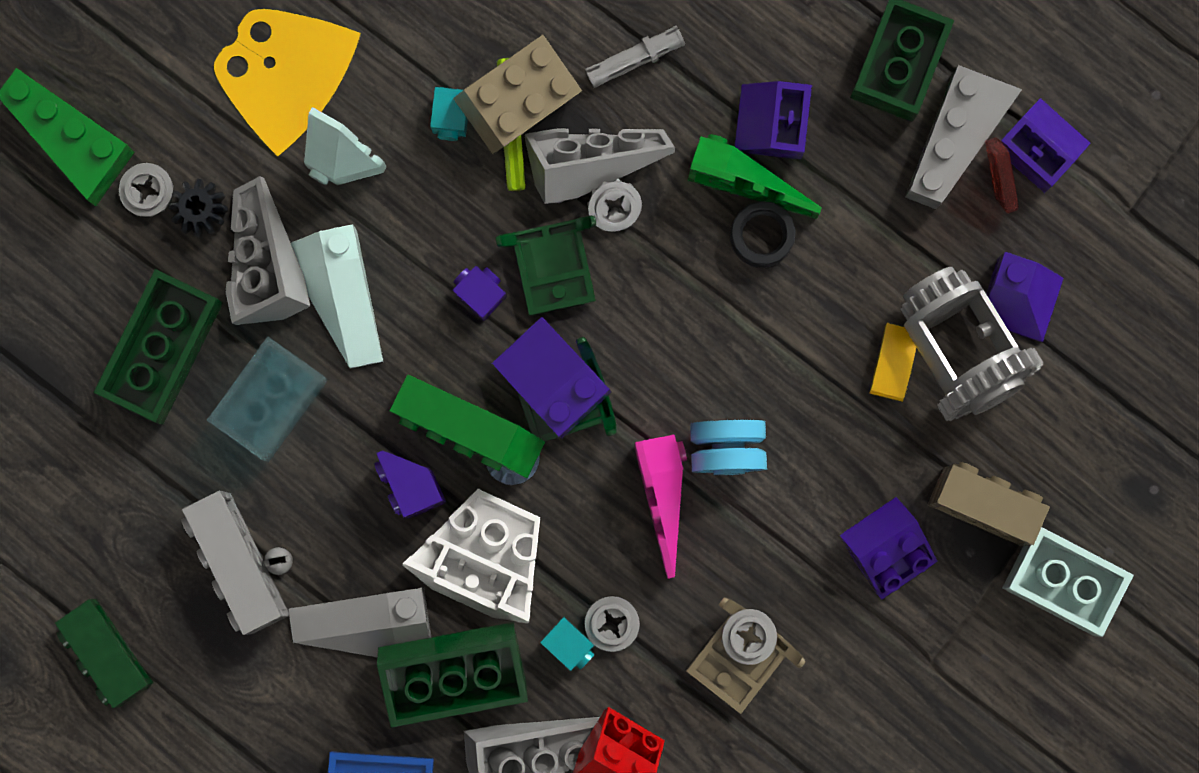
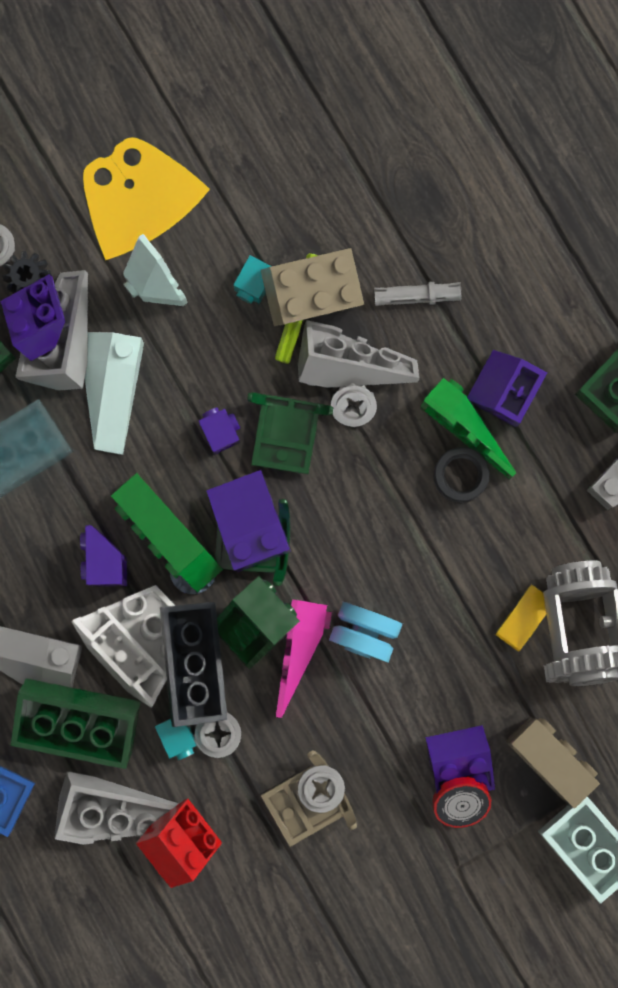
camera: 20 degrees right, 0 degrees up
none -> dark purple slope [1,274,65,361]
none -> black slope [159,602,227,727]
none -> dark green brick [217,576,300,670]
none -> tile [432,777,492,828]

